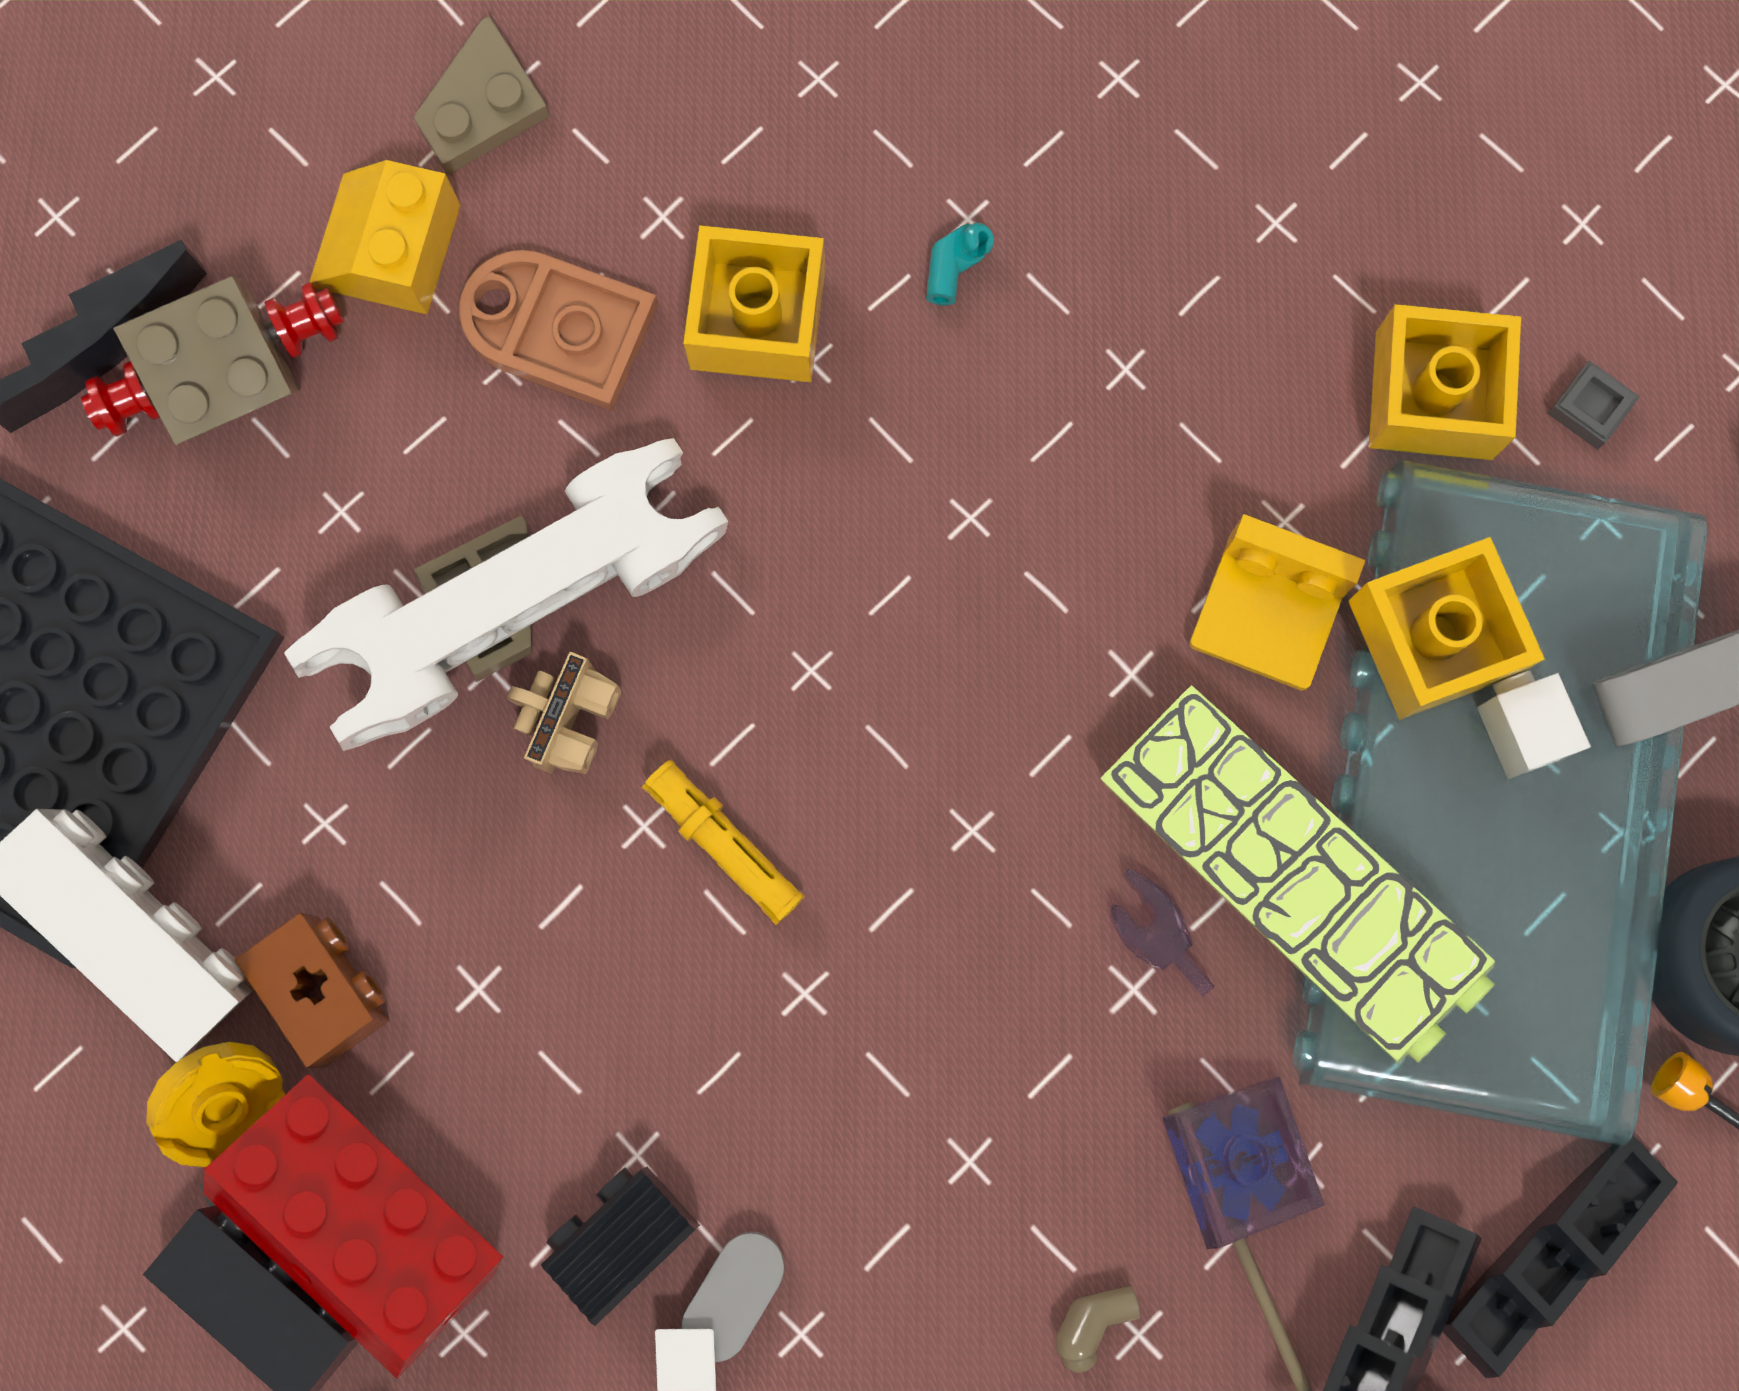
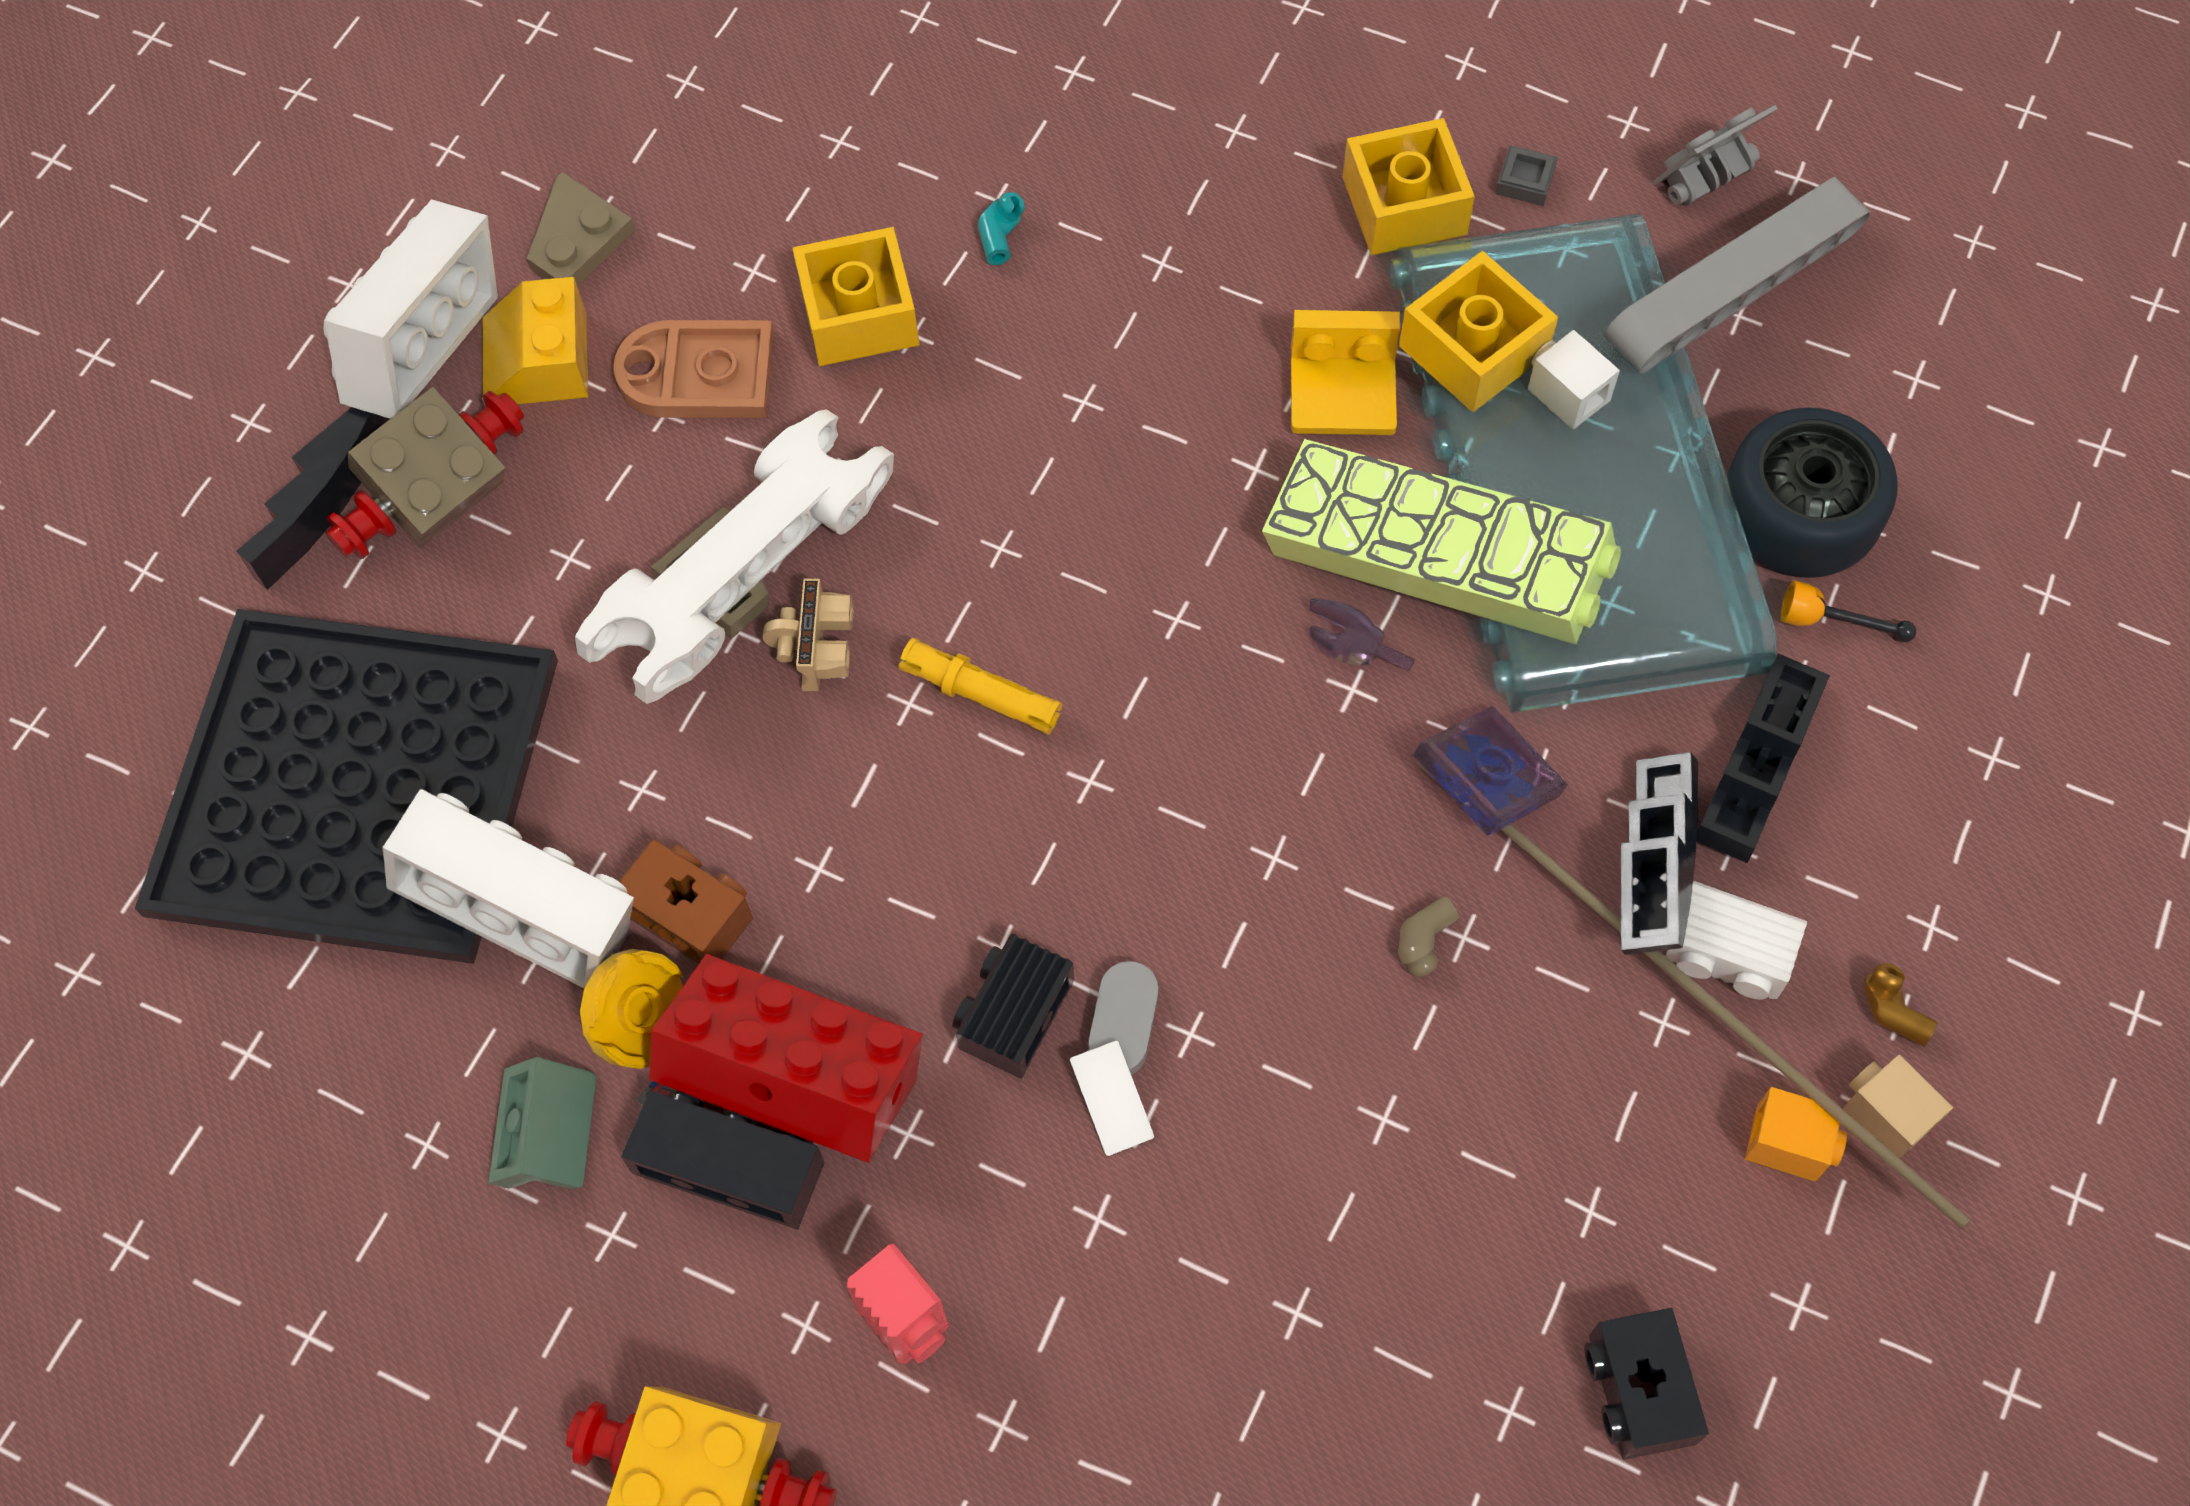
camera: 20 degrees left, 15 degrees down
none -> white brick [324,199,498,419]
none -> sand green panel [488,1057,596,1190]

